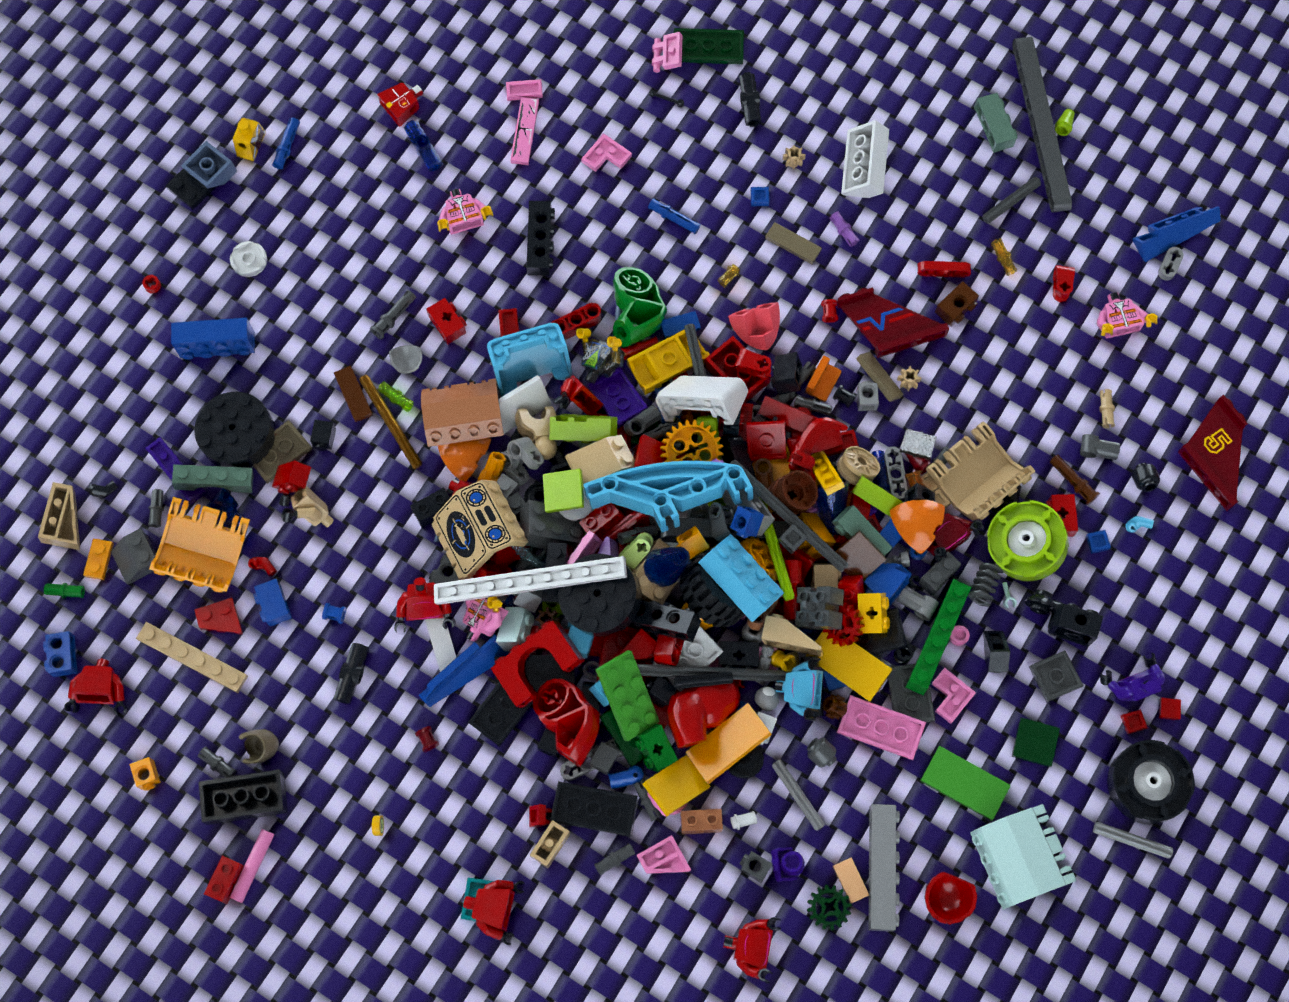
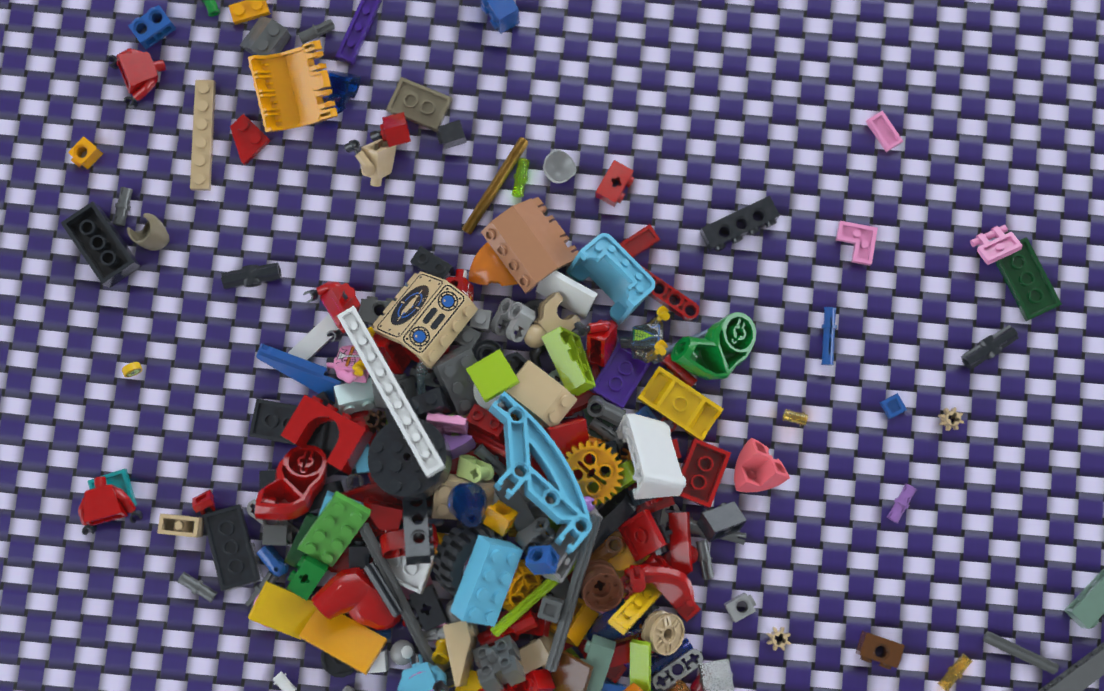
camera: 65 degrees right, 10 degrees up
sand green arch [172,464,254,493] -> none
black piece [194,391,275,468] -> none
red brick [204,856,244,904] -> none
bright pink piece [229,829,275,903] -> none
red arm [248,557,277,577] -> none
blue brick [253,579,292,627] -> none
blue bush [322,603,347,624] -> none
reddish brown tile [334,365,373,423] -> none
dark grey pin [370,290,416,340] -> none
red torso [377,83,423,127] -> none
clear blue piece [404,120,443,172] -> none
dark red bush [415,726,439,752] -> none
bright pink torso [437,189,494,235] -> none
light orange piece [477,452,507,482] -> none
bright pink tile [510,97,539,165] -> none
bright pink wing [636,835,691,874] -> none
black hinge [649,90,684,107] -> none
blue tile [661,311,701,339] -> none
nougat brick [680,809,723,835] -> none
dark grey axle [685,324,708,412] -> none
red piece [734,349,771,379] -> none
dark tan tile [765,222,822,265] -> none
orange panel [805,355,842,402] -> none
red bush [821,299,839,323] -> none
black bush [832,385,857,408] -> none
dark red piece [837,287,949,358] -> none
white slope [841,120,889,198] -> none
dark tan tile [856,352,904,402] -> none
red beam [917,261,971,278] -> none

